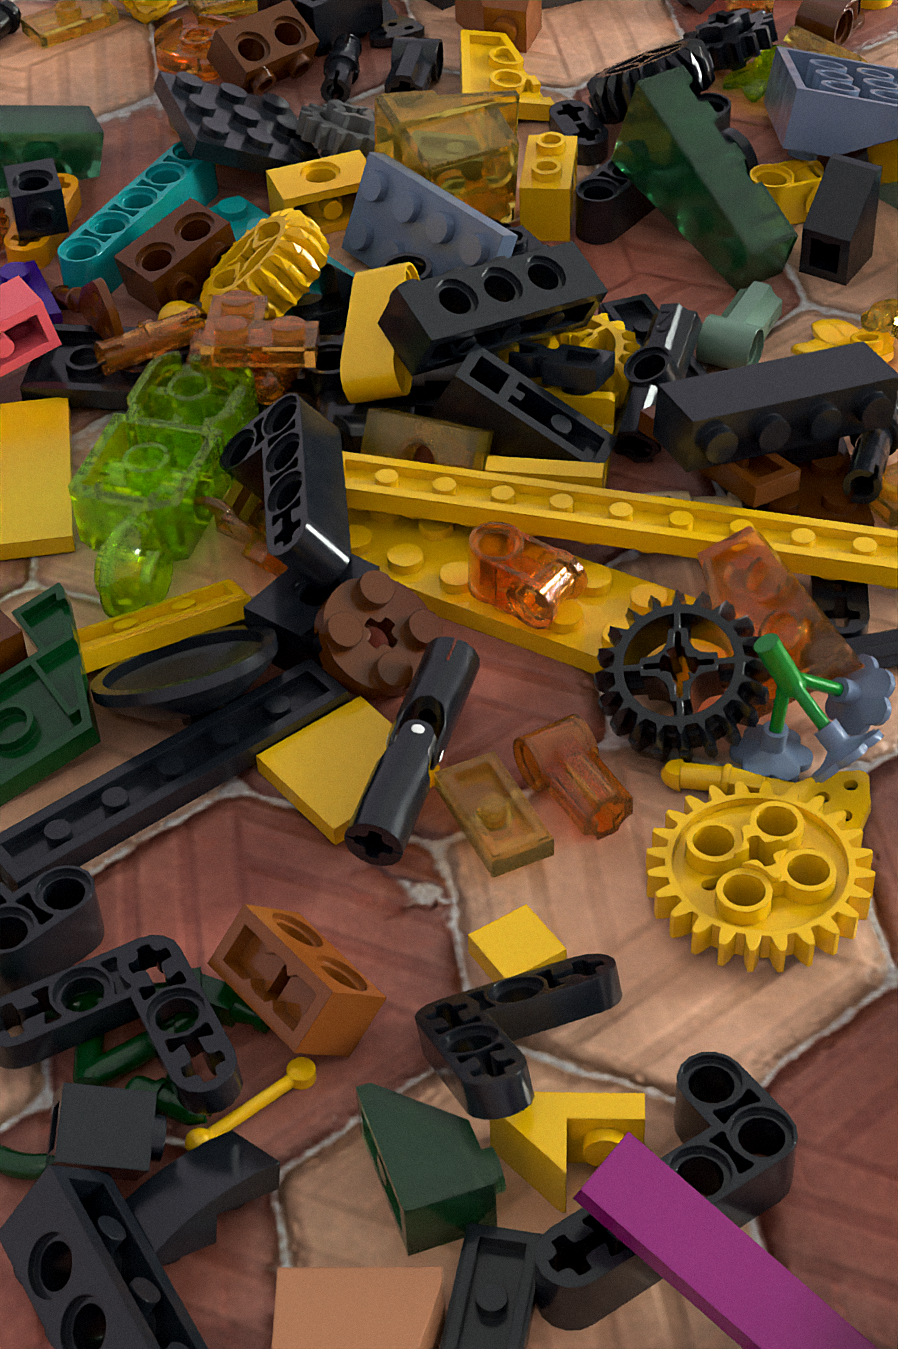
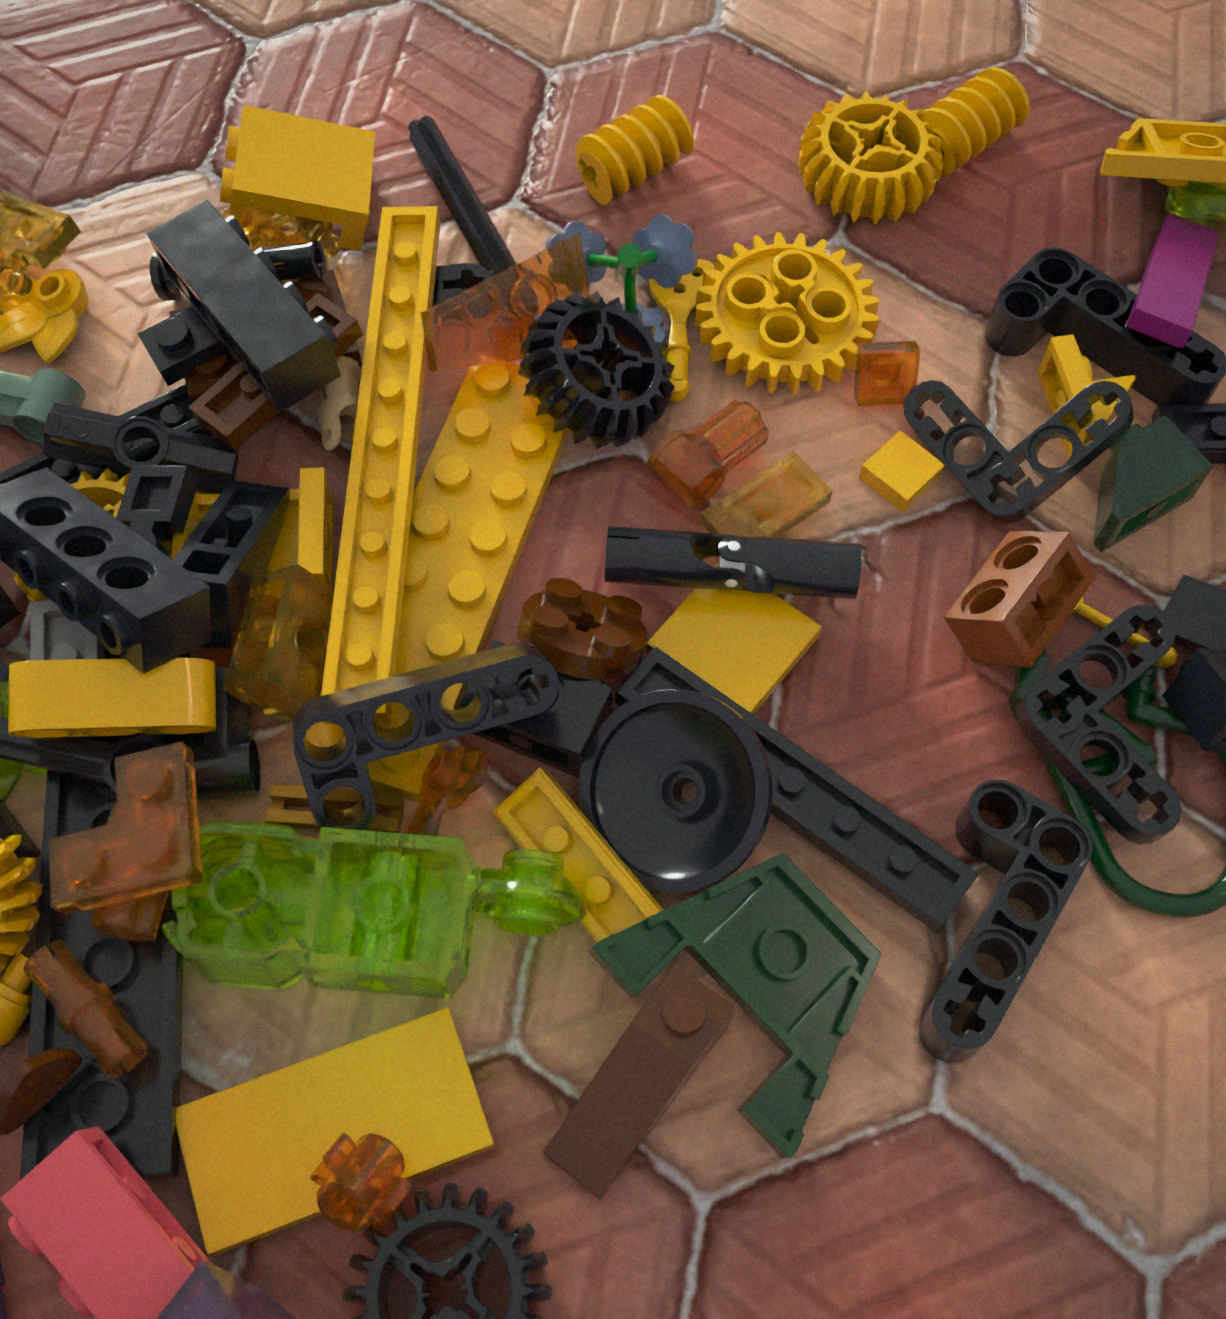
camera: 105 degrees left, 20 degrees up
clear orange piece [468,522,588,629] -> none
none -> clear orange plate [853,341,920,406]

